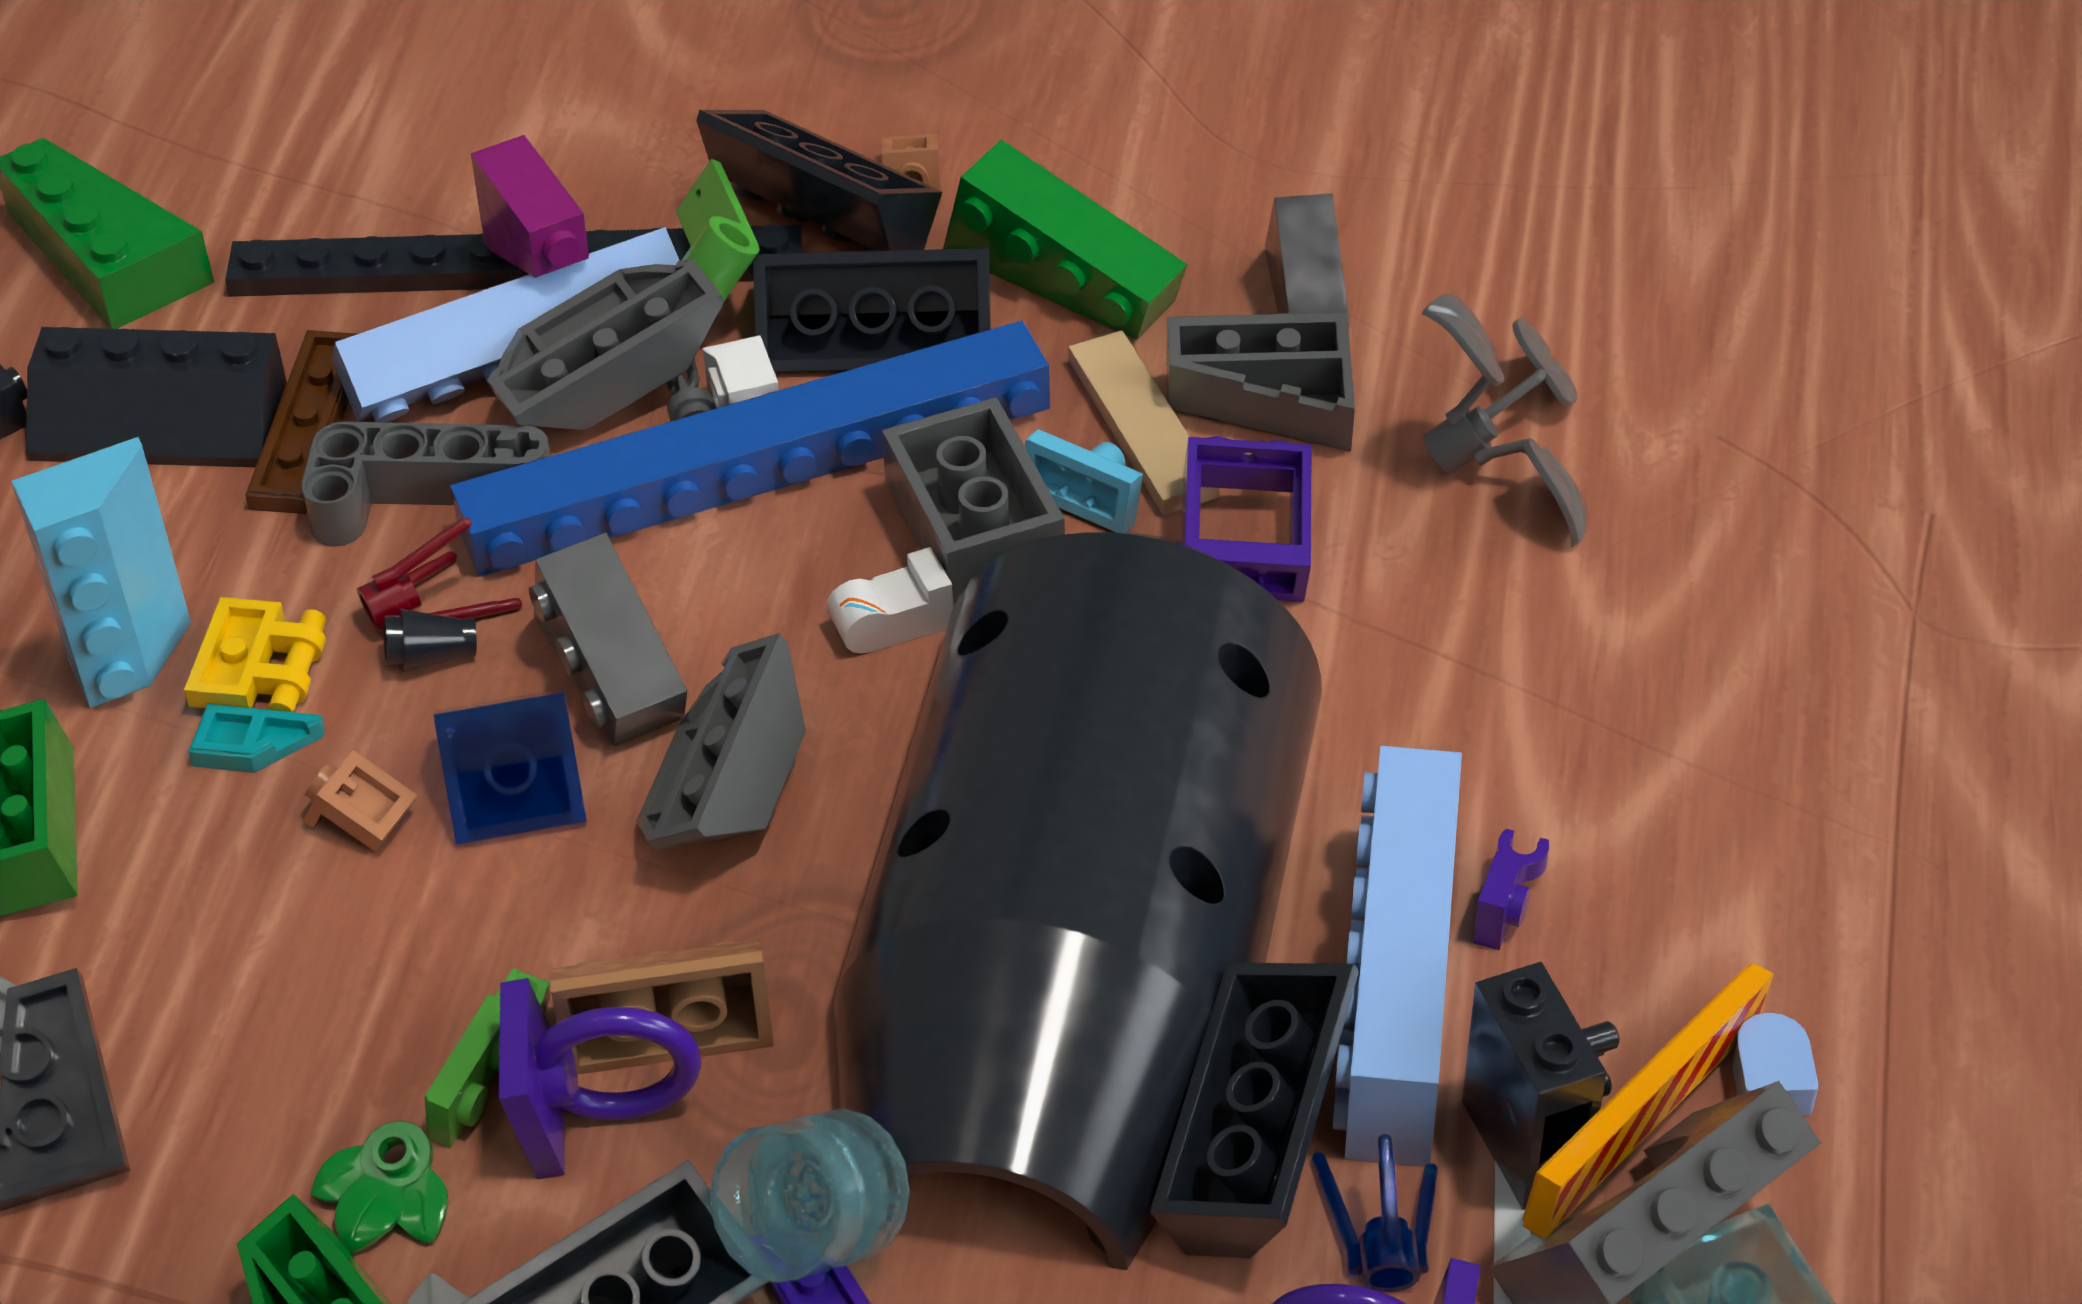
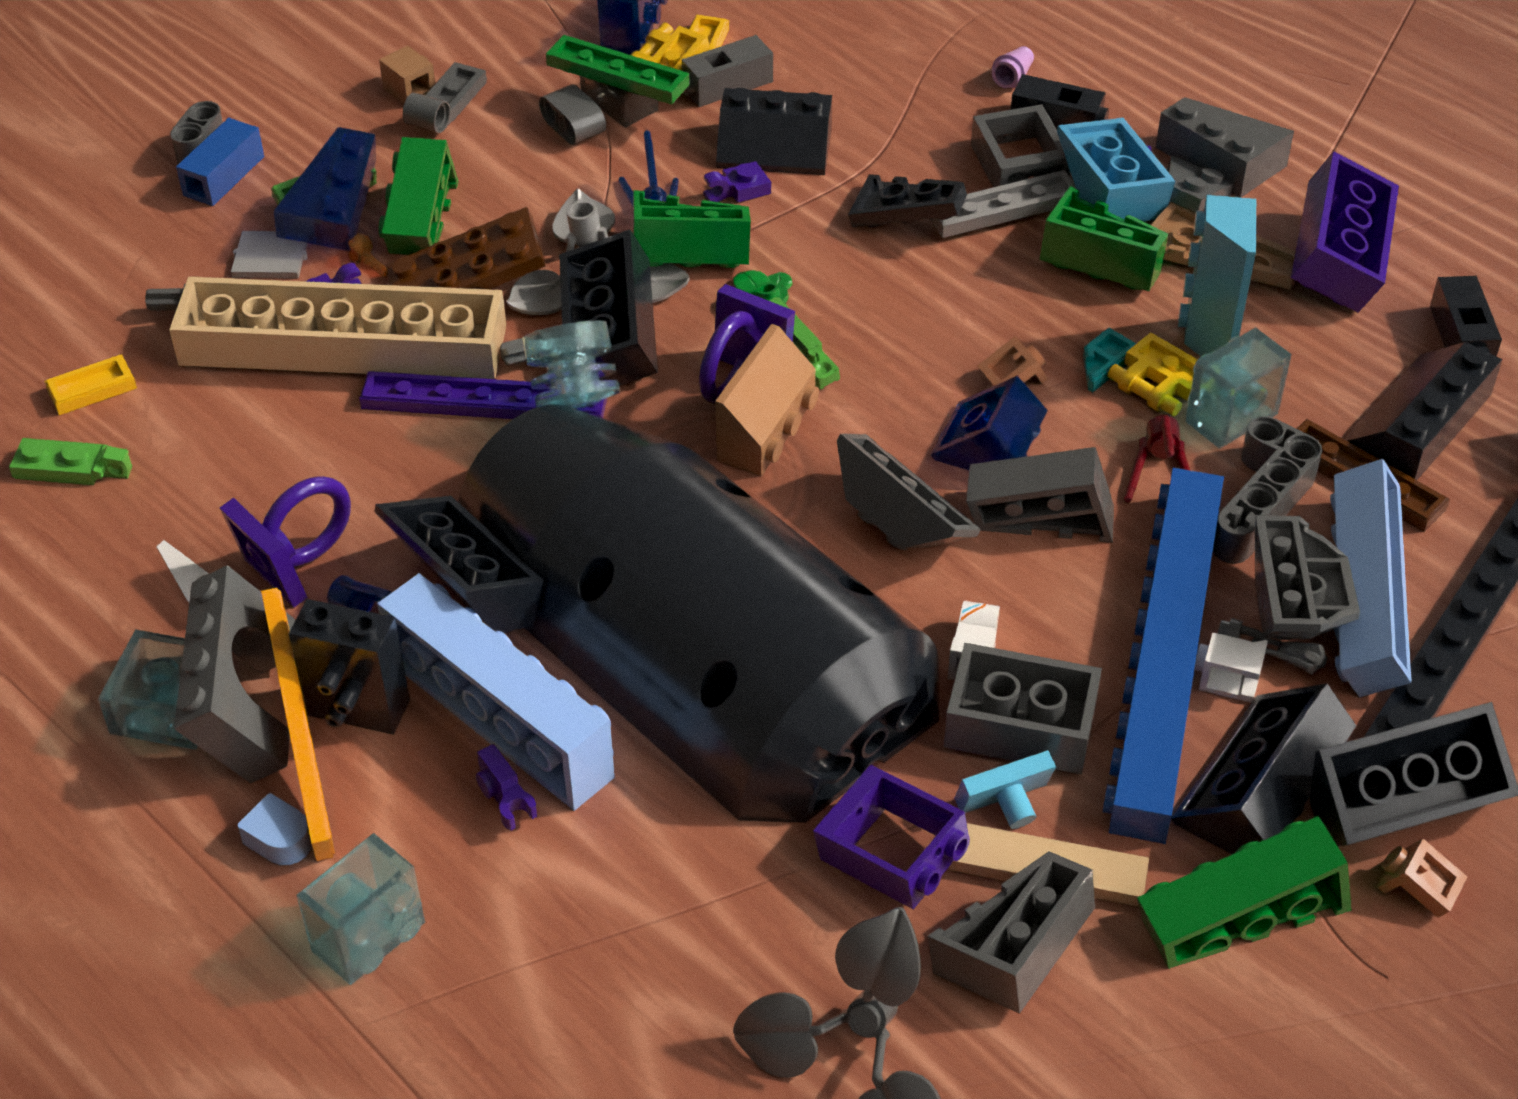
camera: 125 degrees right, 0 degrees up
black cone [383,609,477,672] -> none
magenta slope [470,135,589,278] -> none
bright green door [676,159,760,301] -> none
black slope [1265,193,1350,327] -> none
none -> clear light blue brick [296,833,425,985]
none -> clear light blue brick [1185,327,1292,449]

